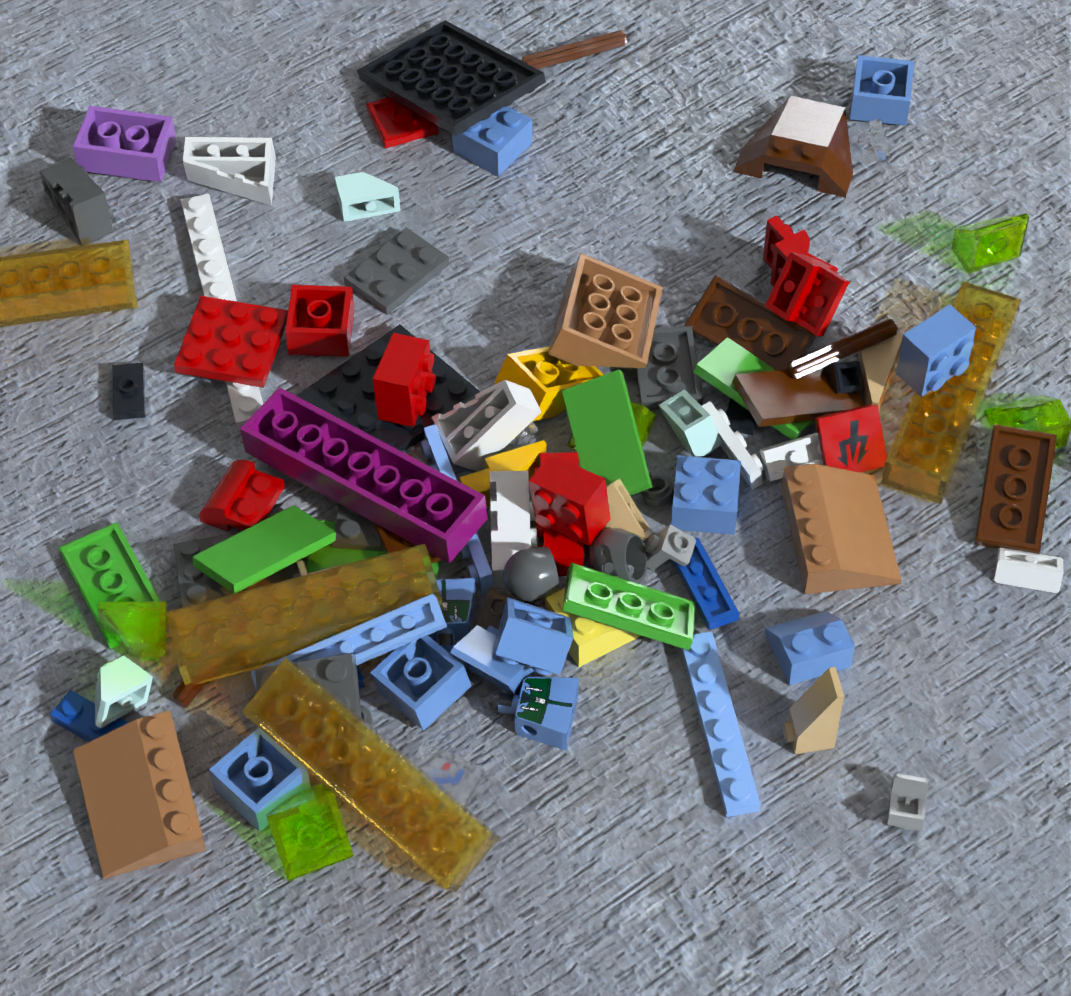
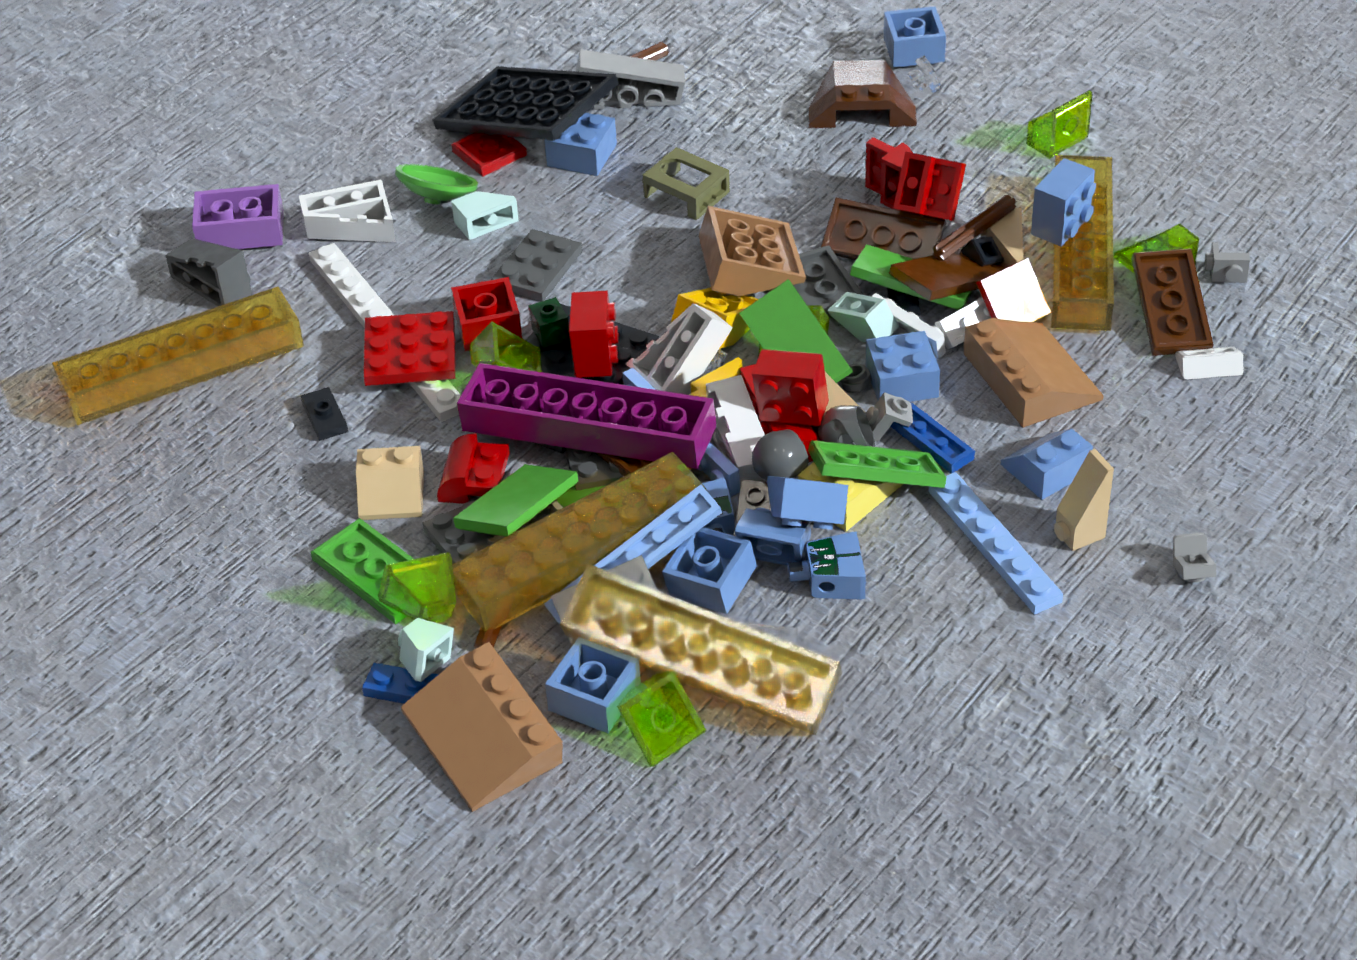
camera: 15 degrees left, 10 degrees down
none -> tan slope [356,446,424,520]
none -> bright green dish [395,164,478,205]
none -> clear neon green slope [470,322,542,372]
none -> dark green brick [528,297,570,349]
none -> light grey wedge [576,49,685,110]
none -> olive panel [642,147,730,221]

